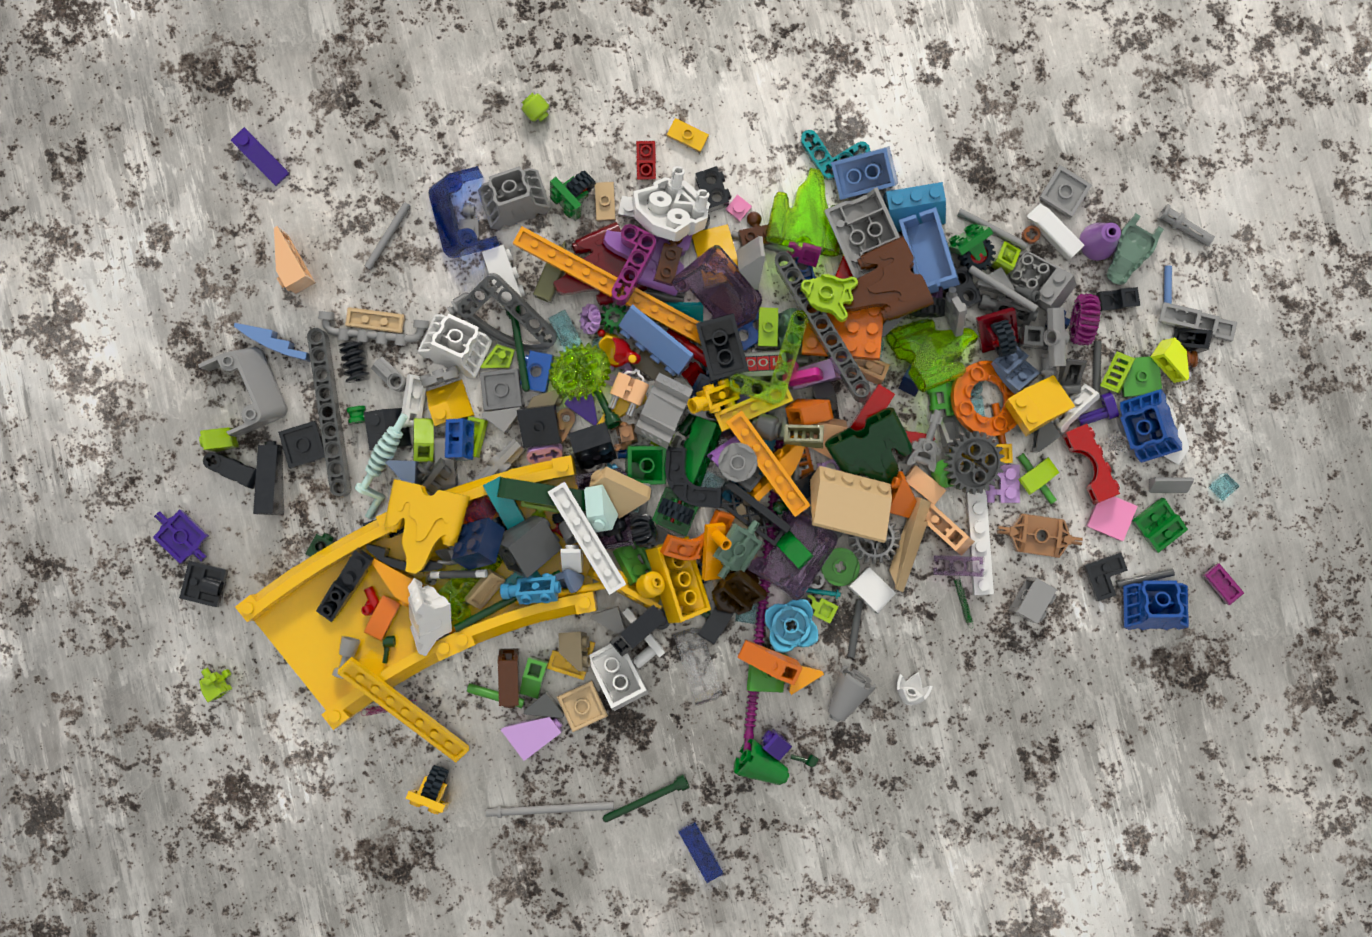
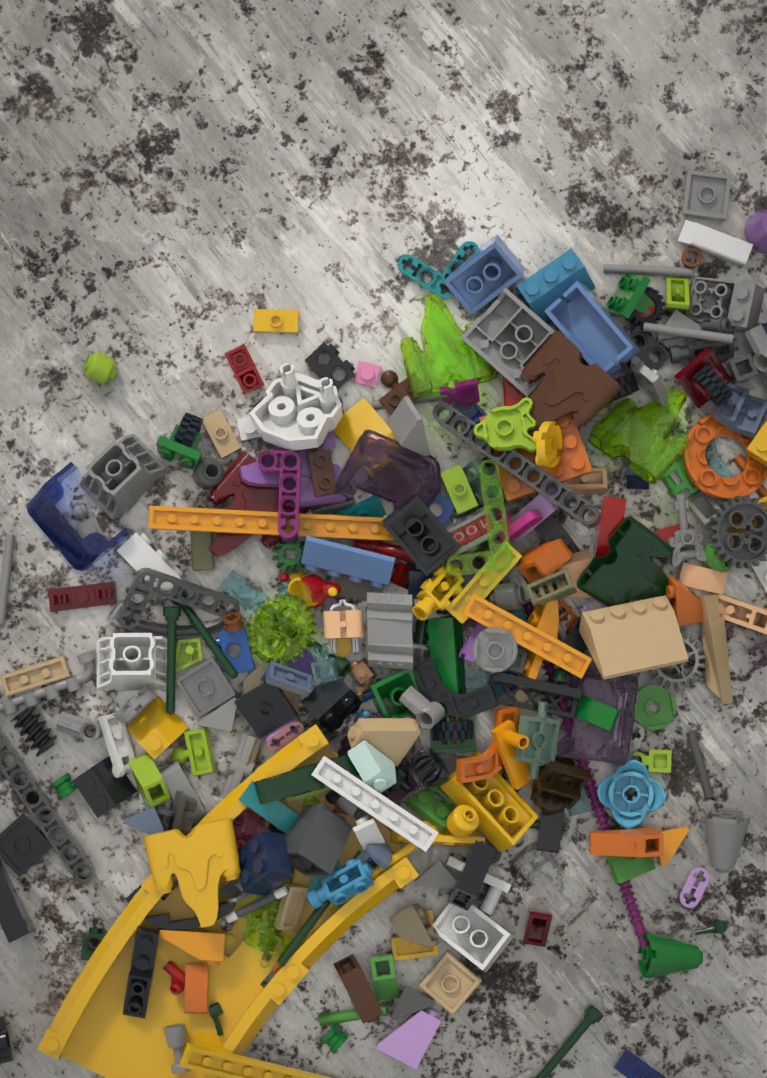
camera: 20 degrees left, 0 degrees up
light aqua piece [355,413,408,519] -> none
white slope [408,578,452,656] -> none
blue brick [445,418,474,461] -> none
lavender gear [579,304,601,335] -> none
dark purple slope [761,728,792,761] -> none
teal axle [784,583,841,599] -> none
white piece [848,567,896,614] -> none
none -> dark red plate [48,581,117,612]
none -> dark green piece [163,606,181,715]
none -> dark grey head [193,458,224,490]
none -> dark orange bush [222,612,244,632]
none -> sand blue panel [260,661,312,697]
none -> clear light blue plate [311,643,339,685]
none -> green wheel [320,1024,348,1053]
none -> light grey piece [399,686,445,730]
none -> dark red slope [523,908,552,947]
none -> yellow plate [533,421,562,467]
none -> lavender beam [679,866,710,908]

